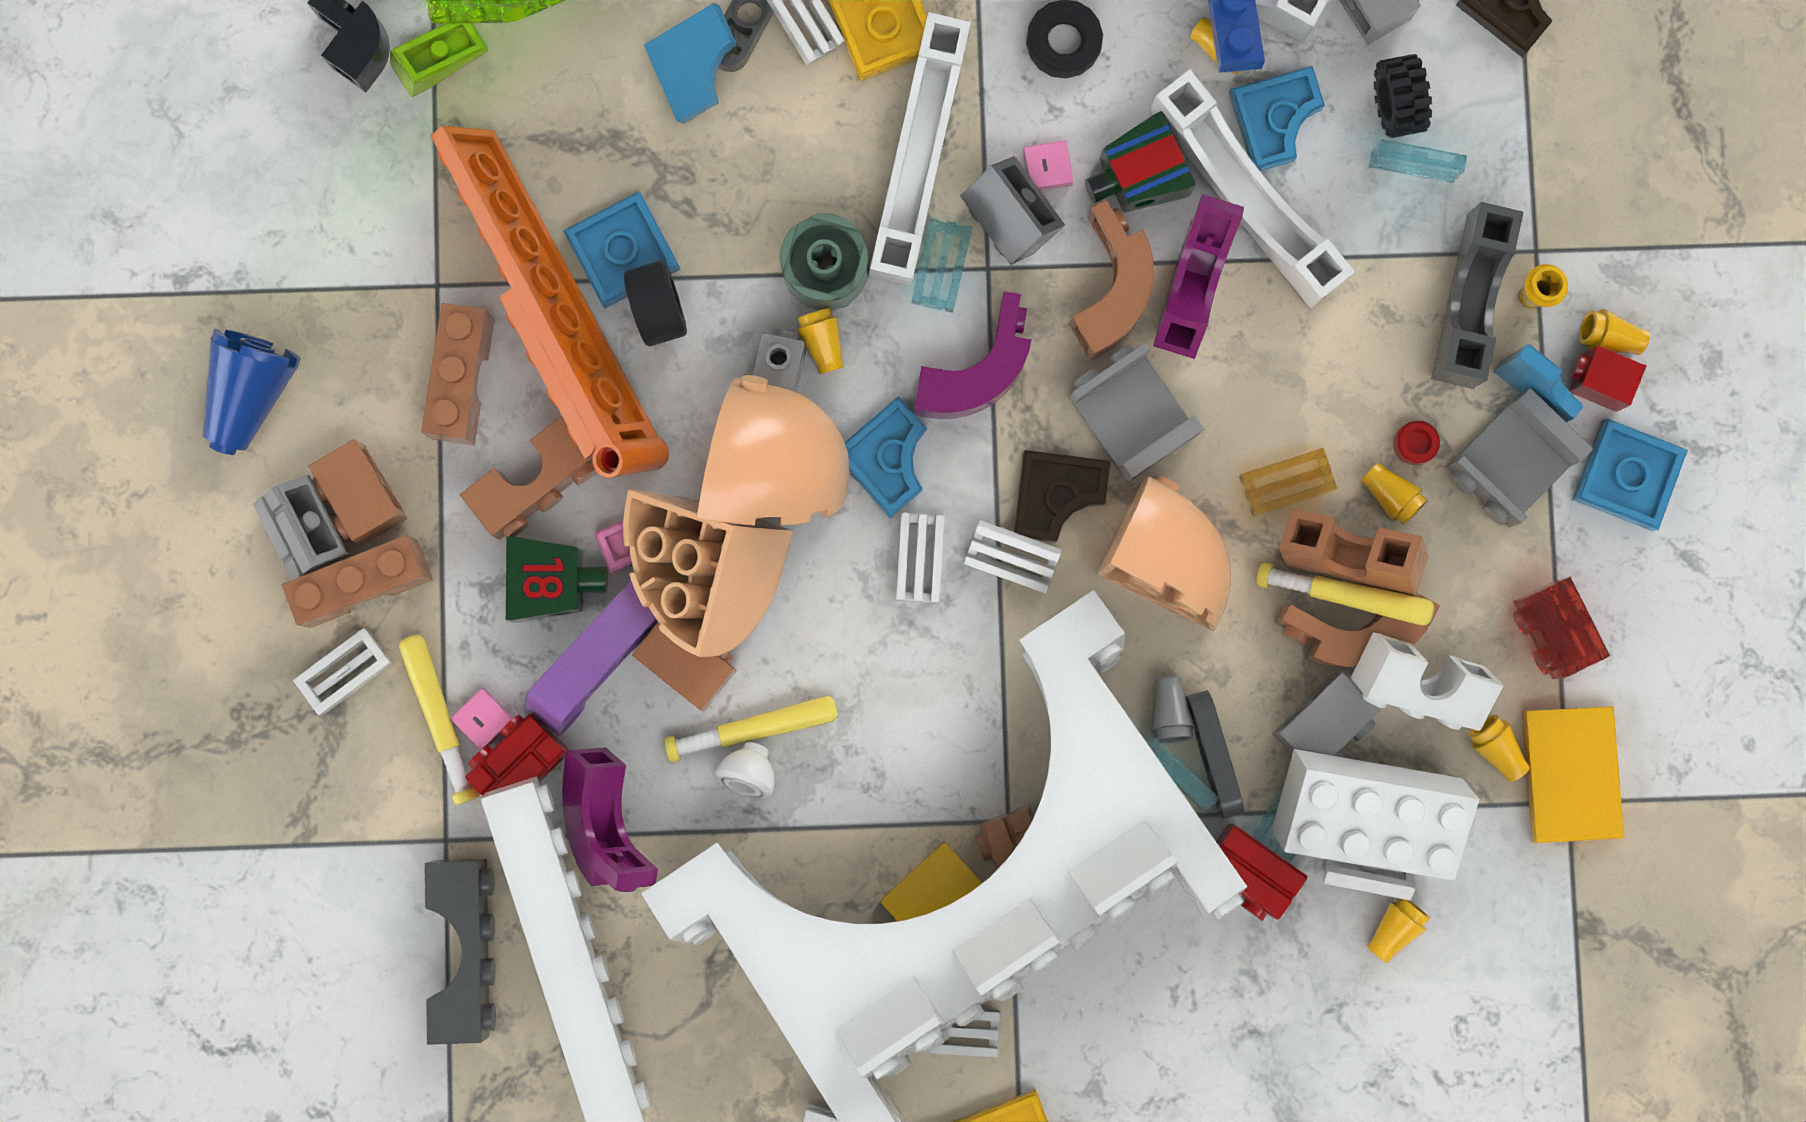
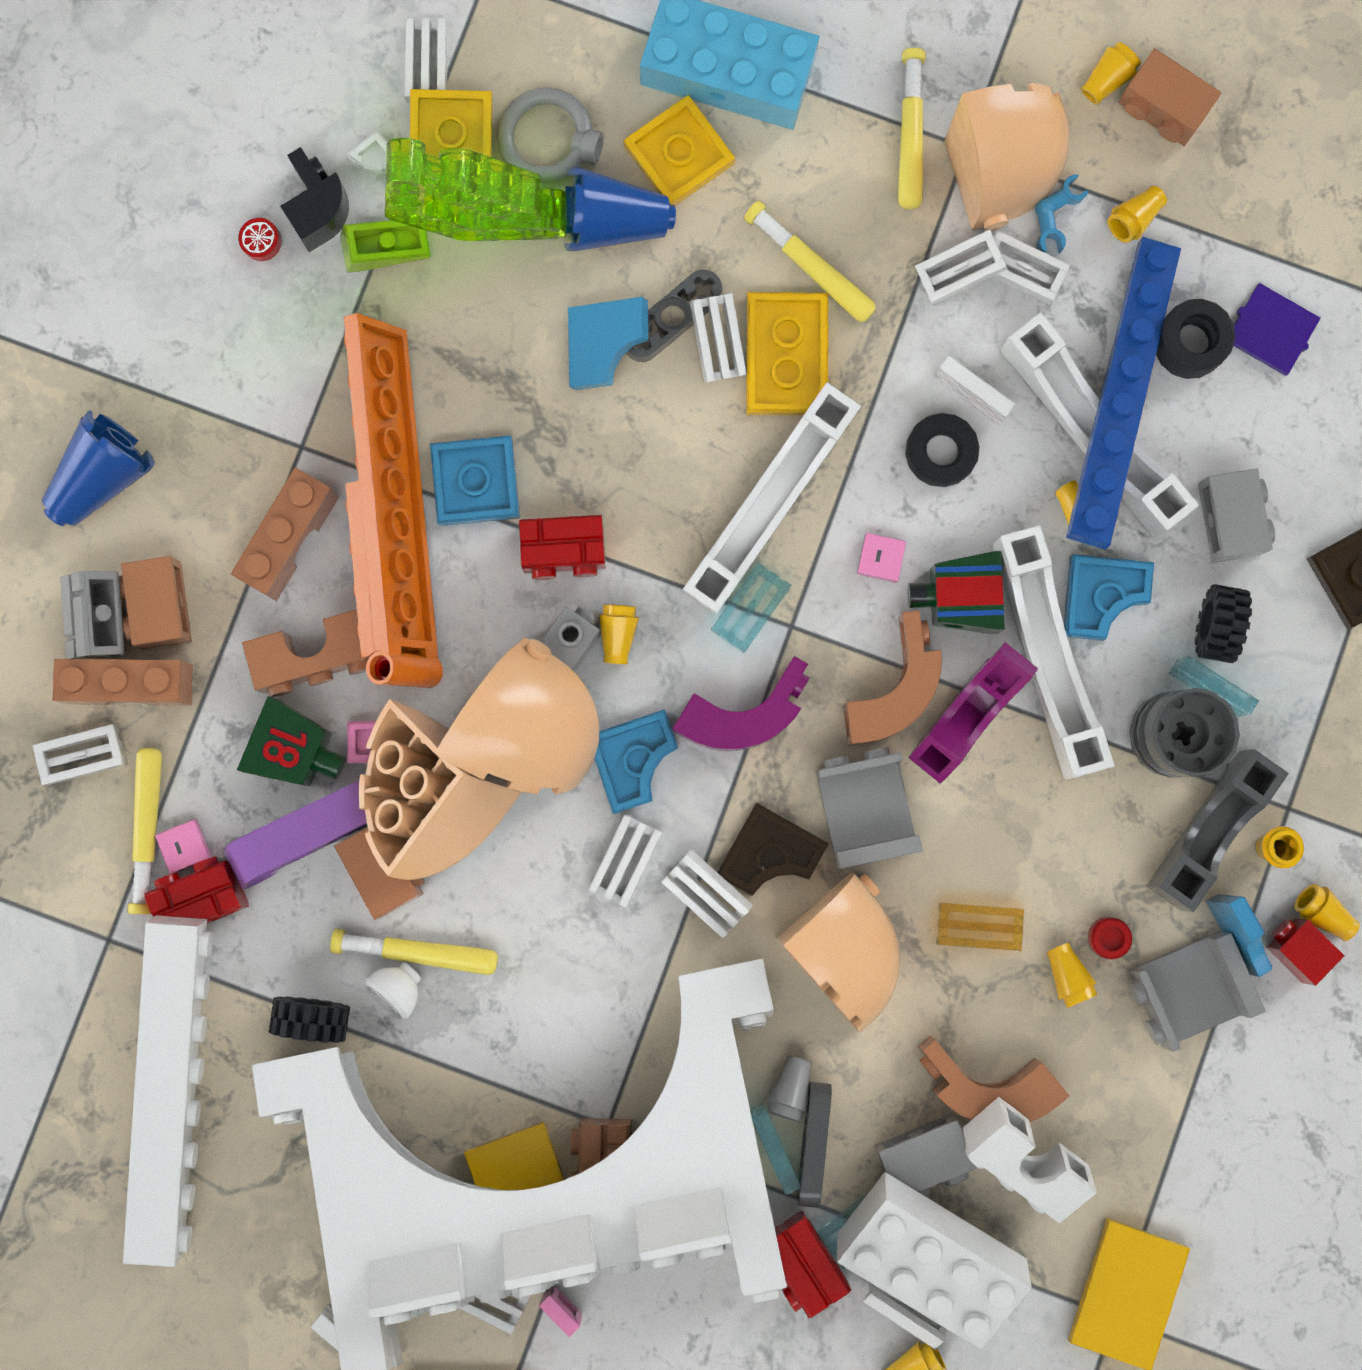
camera: 25 degrees right, 0 degrees up
dark grey arch [425,859,496,1045] -> none
magenta arch [562,747,658,892] -> none
black tyre [624,260,687,346] -> none
sand green brick [780,213,869,310] -> none
dark grey brick [960,156,1065,265] -> none
light yellow piece [1256,562,1434,625] -> none
nougat arch [1279,509,1428,596] -> none
yellow cone [1468,715,1530,782] -> none
clear red brick [1513,577,1610,680] -> none
dark azure tile [1573,418,1688,531] -> none
none -> red tile [238,218,282,261]
none -> black tyre [268,996,350,1043]
none -> red brick [519,515,606,580]
none -> bright pink tile [539,1286,582,1337]
none -> dark grey wheel [1130,688,1240,778]

